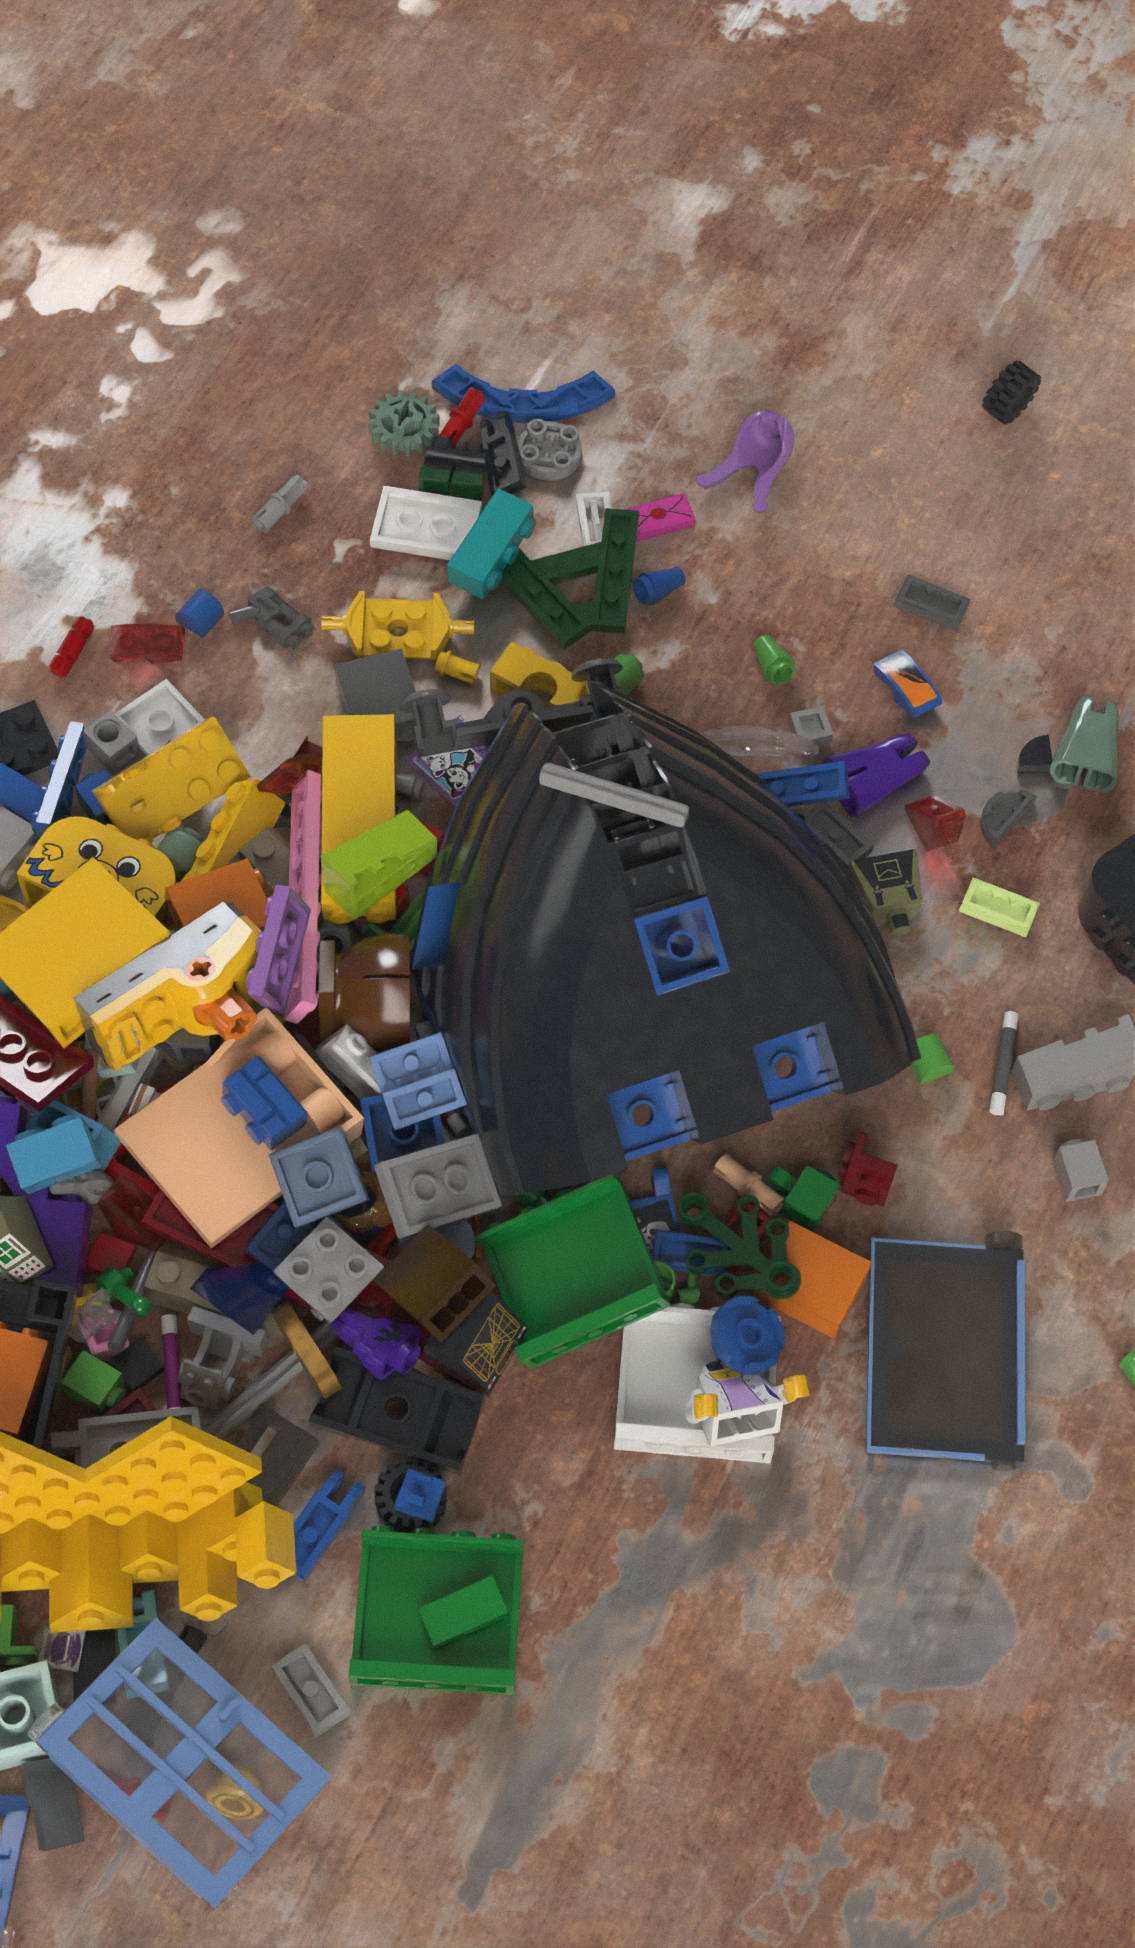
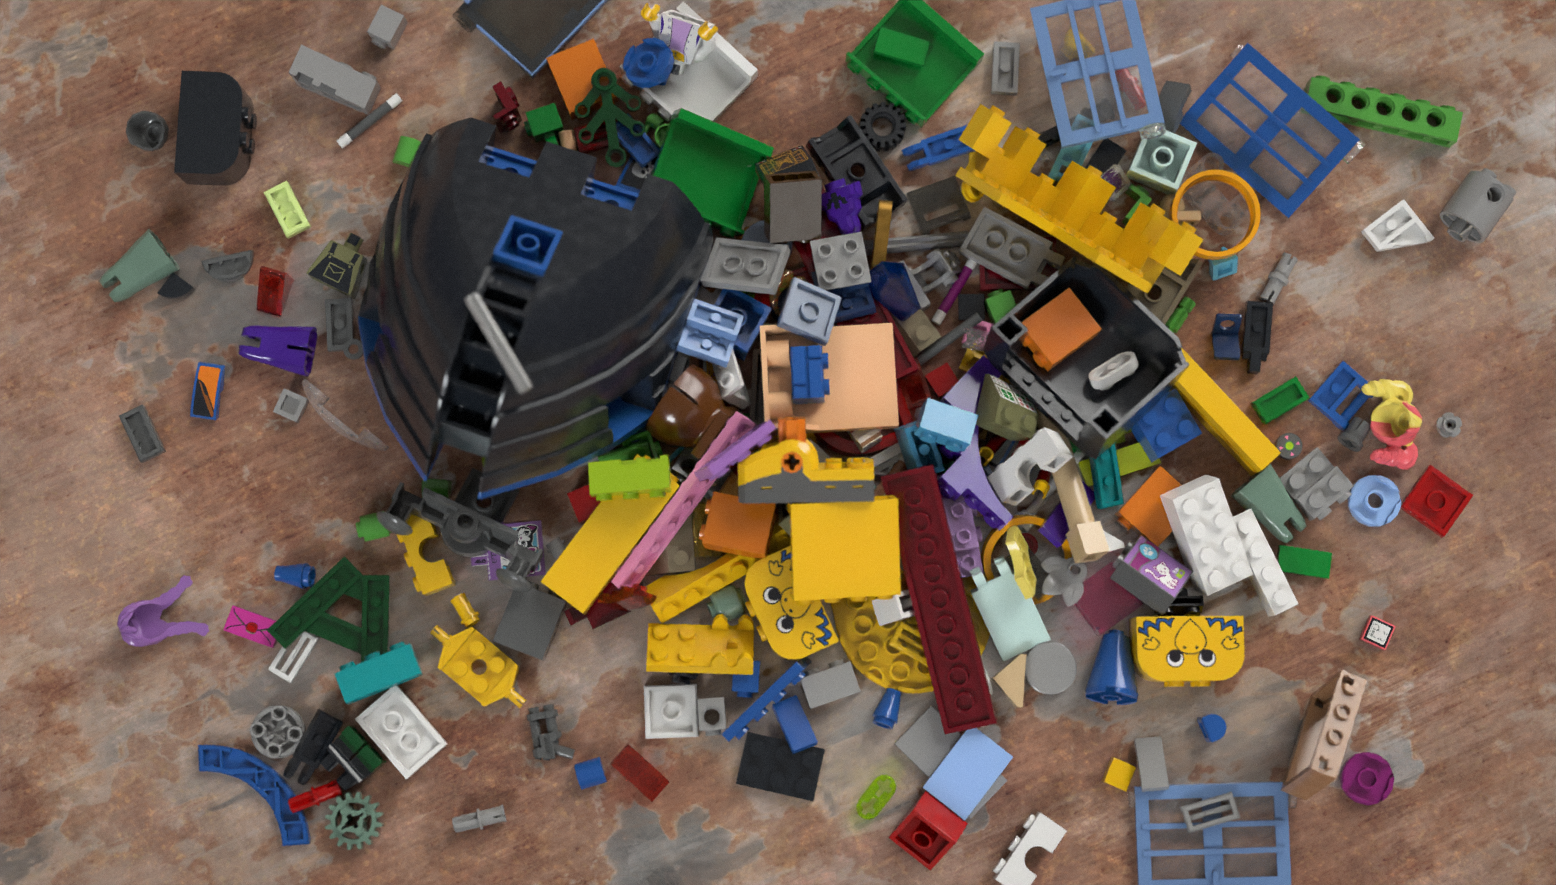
camera: 140 degrees left, 20 degrees up
red axle [49,616,94,678] -> none
green piece [95,1267,152,1317] -> none
blue tile [394,1468,446,1523] -> none
bright green cone [753,635,795,685] -> none
blue plate [756,761,850,807] -> none

